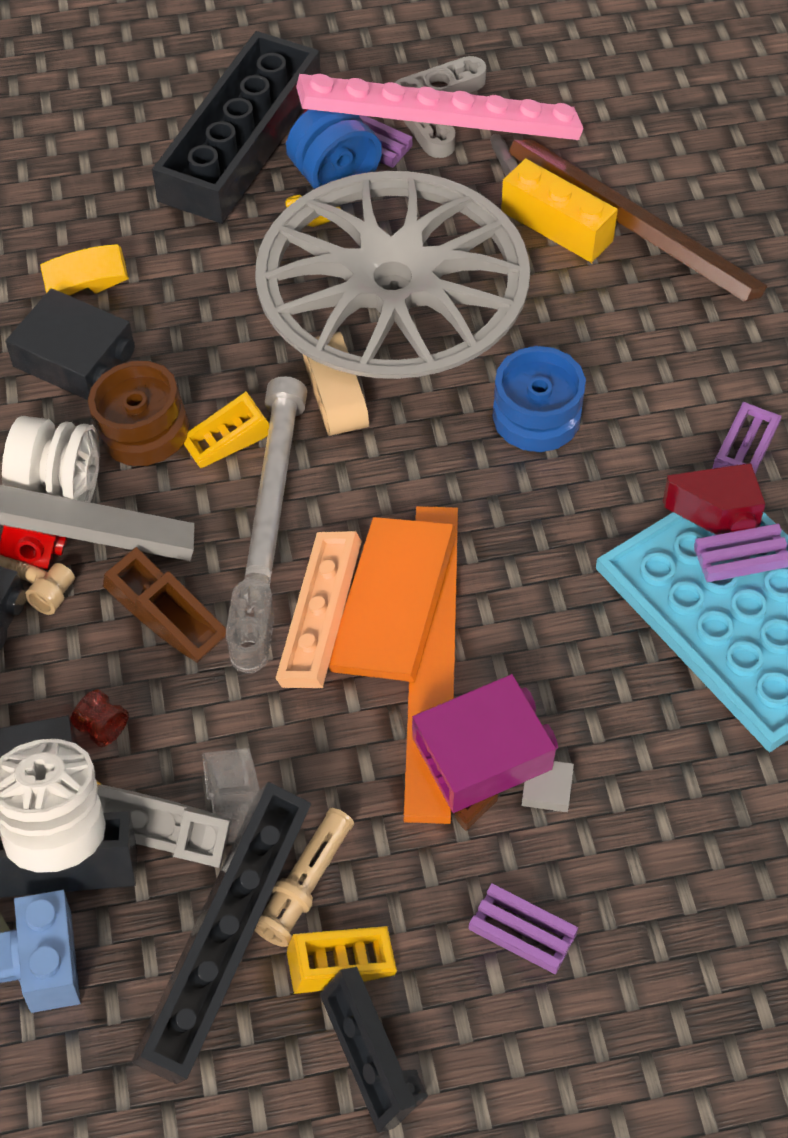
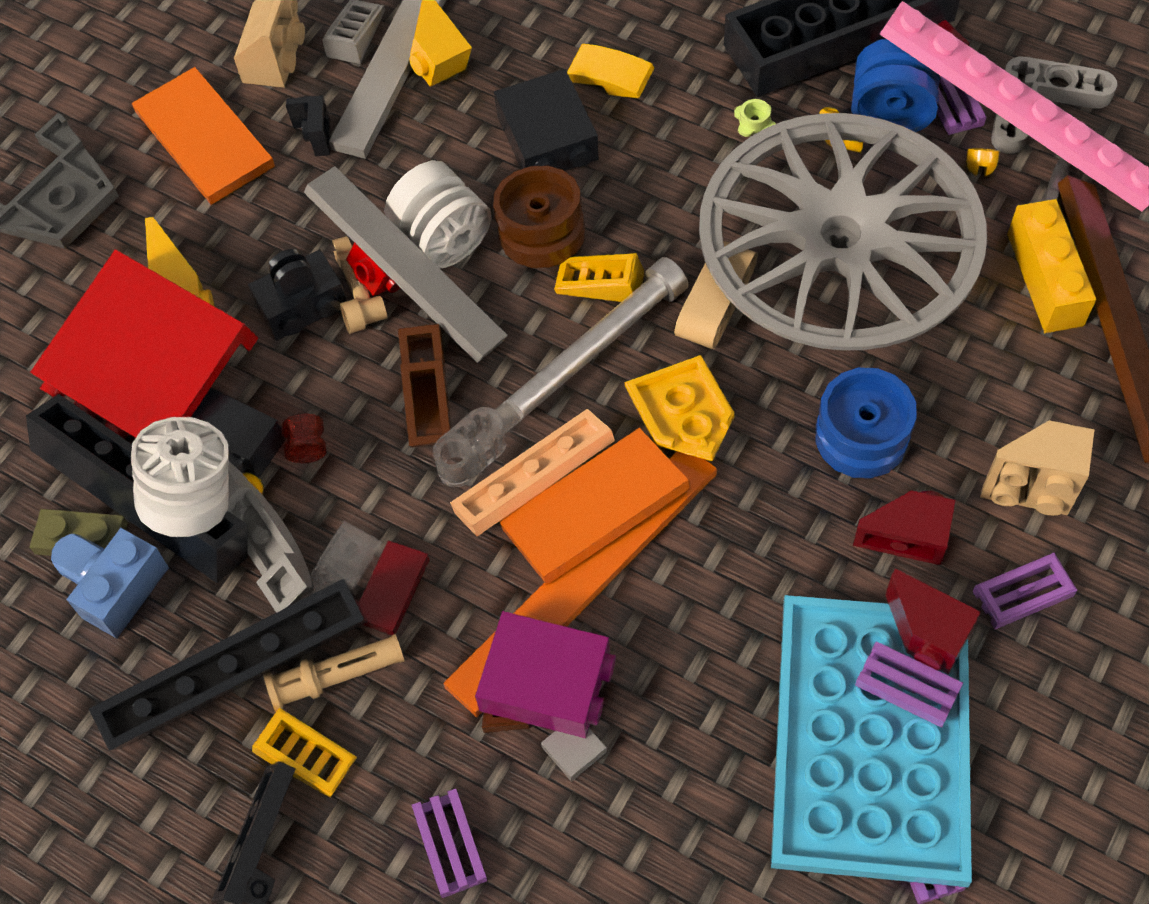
camera: 45 degrees right, 5 degrees up
none -> dark red tile [359,540,430,635]
none -> yellow tile [624,355,735,461]
none -> yellowish green plate [734,99,775,137]
none -> dark red slope [853,490,956,565]
none -> yellow hinge [966,148,1000,177]
none -> tan slope [980,420,1095,516]

